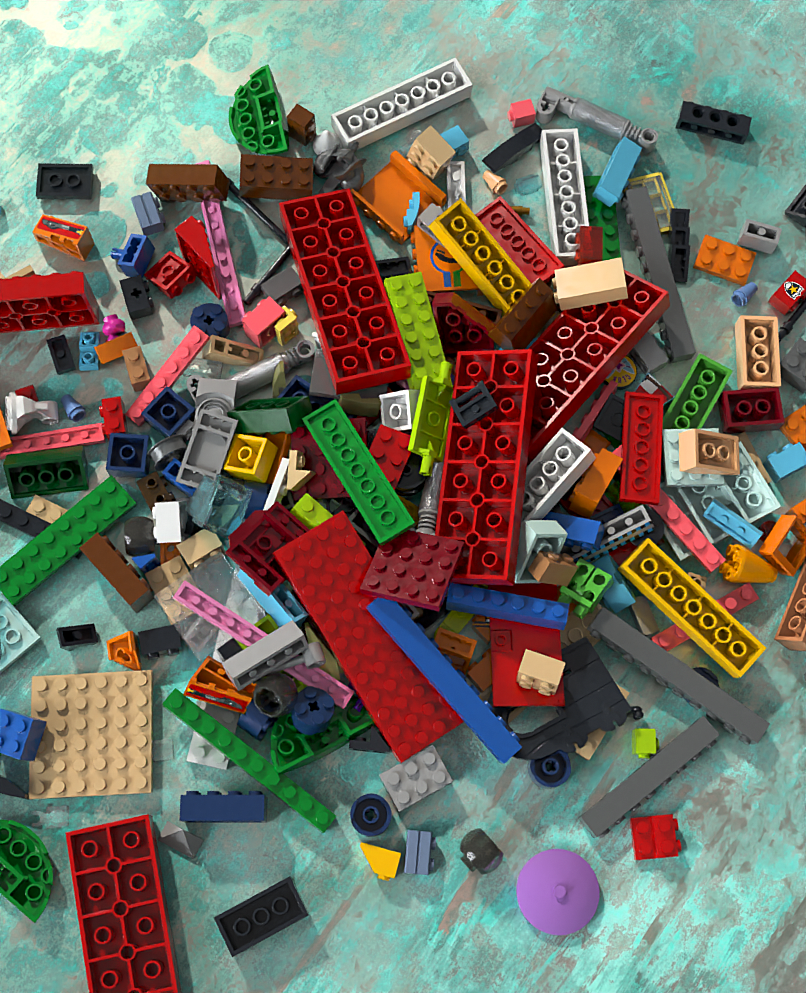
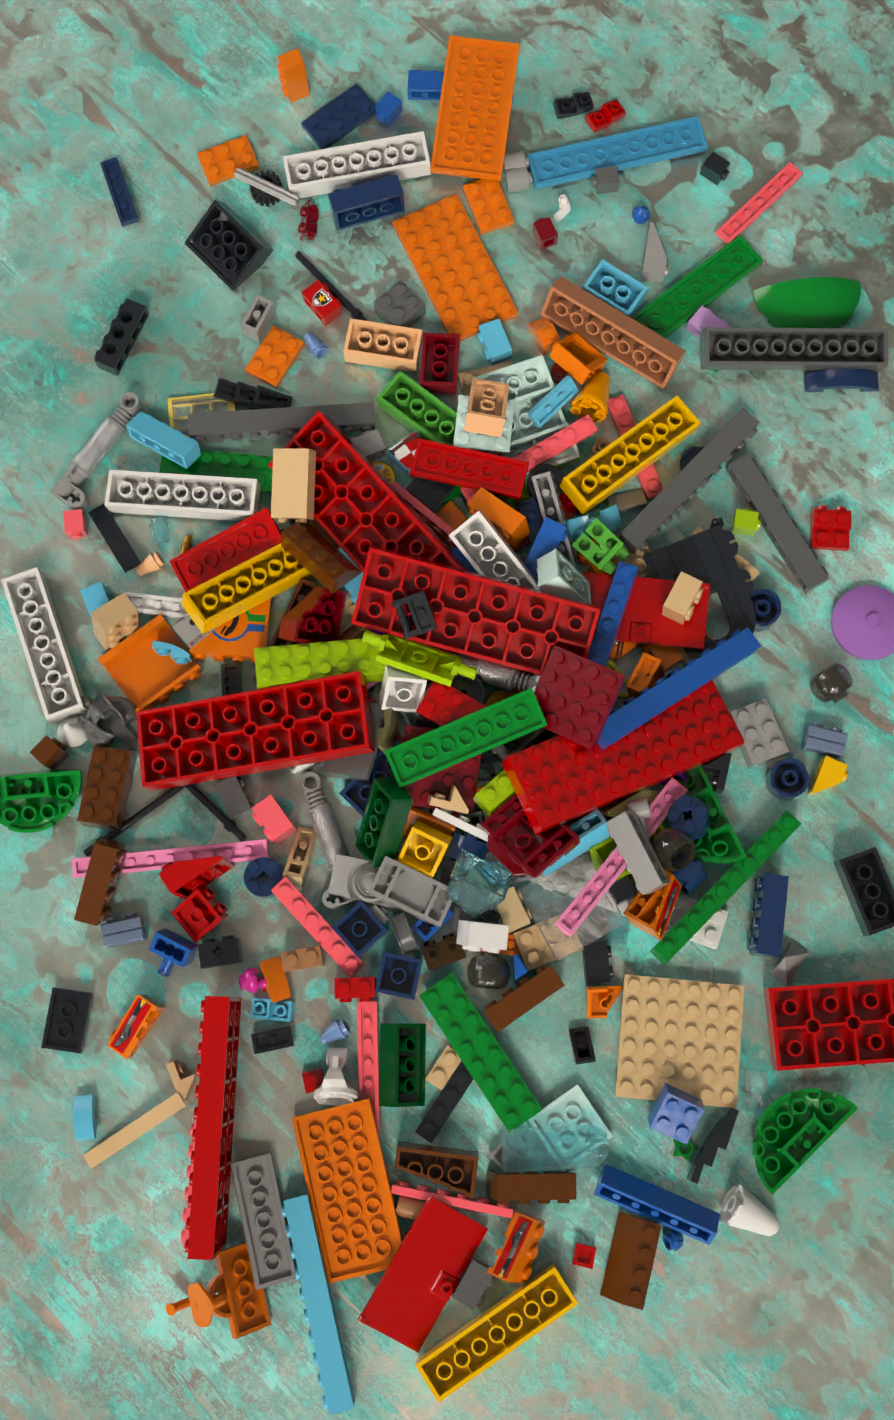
camera: 75 degrees left, 5 degrees up
olive slope [272,361,286,398] -> none
light yellow bracket [275,305,299,347] -> none
medium nougat brick [528,551,579,586] -> none
clear red brick [574,226,603,266] -> none

